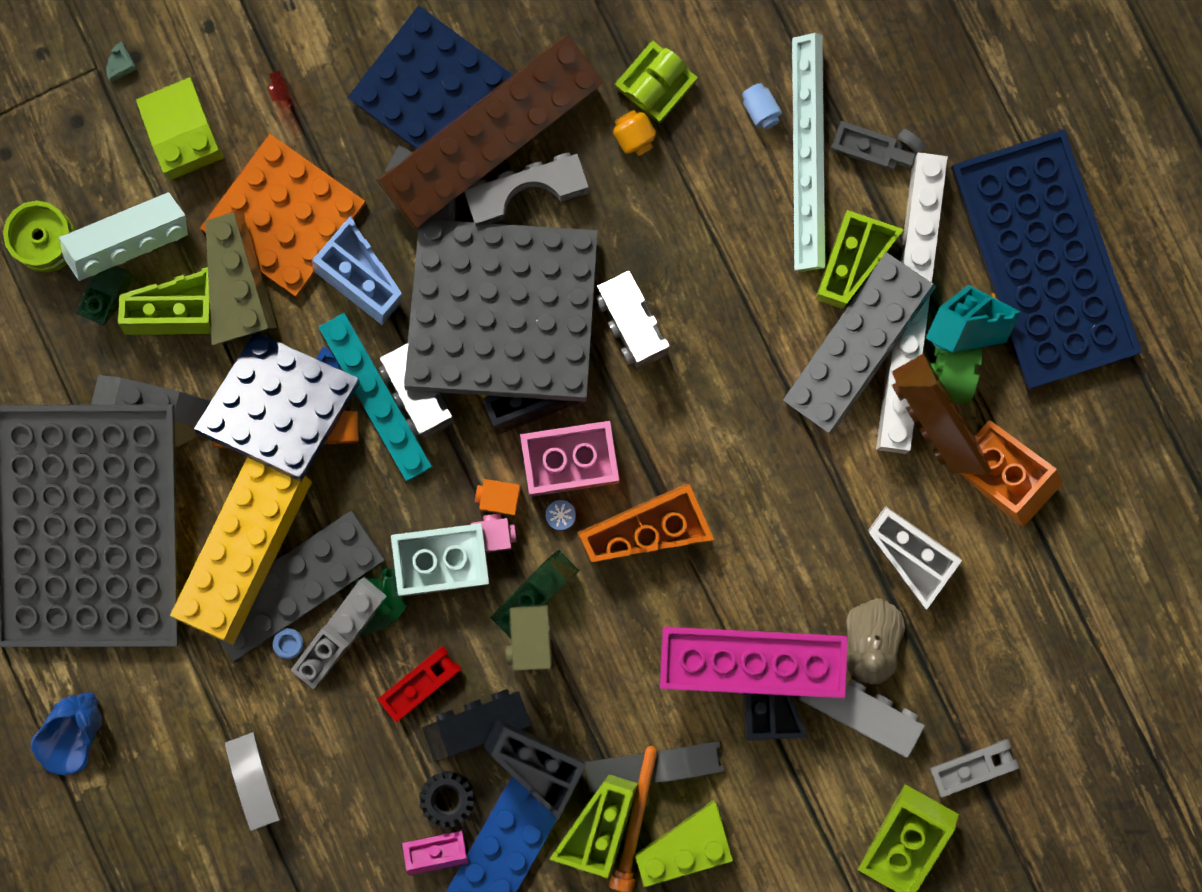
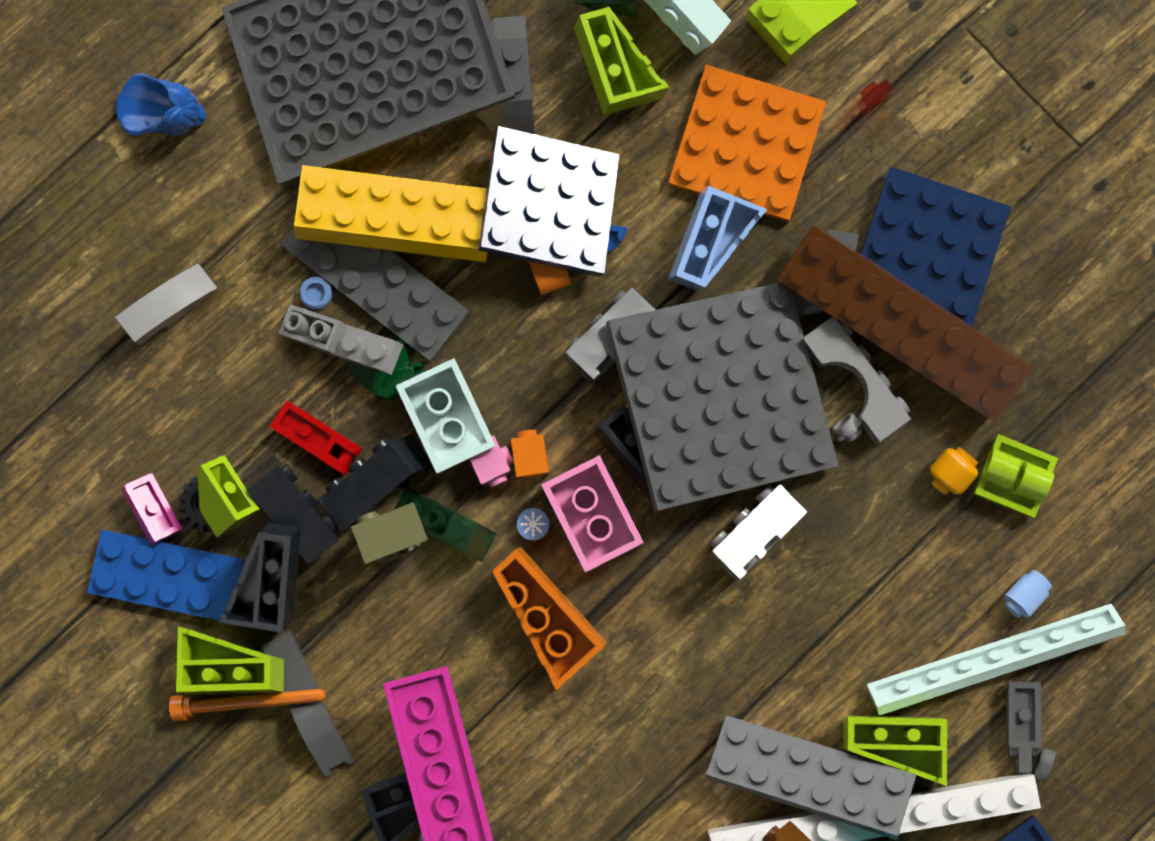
camera: 75 degrees right, 0 degrees up
olive wedge [205,212,277,345] -> none
teal plate [318,313,433,482] -> none
lime wedge [635,799,733,887] -> none
none -> lime slope [198,455,259,537]
none -> black wedge [319,435,433,531]
none -> light grey plate [833,413,863,442]

